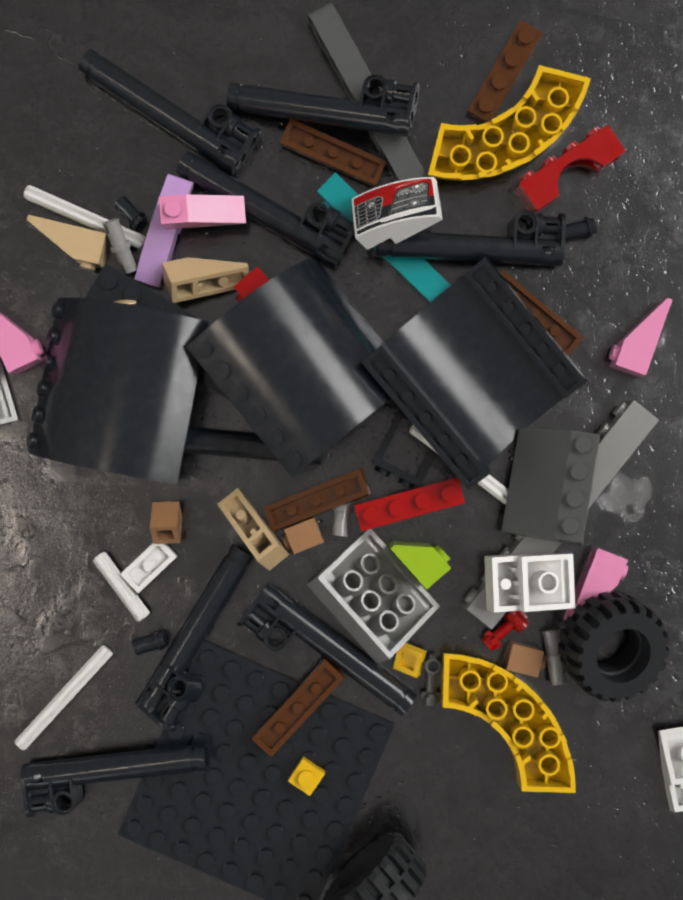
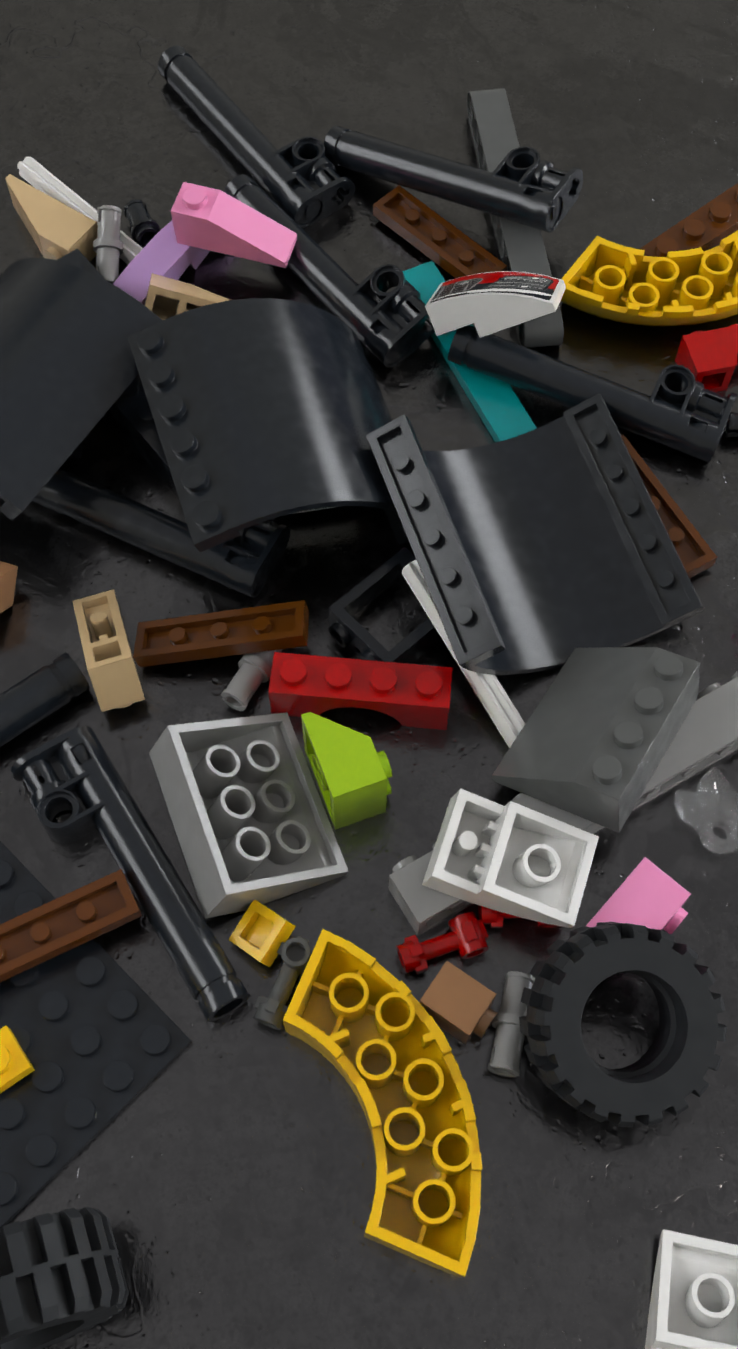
camera: 20 degrees right, 25 degrees down
medium nougat brick [282,517,324,554] -> none

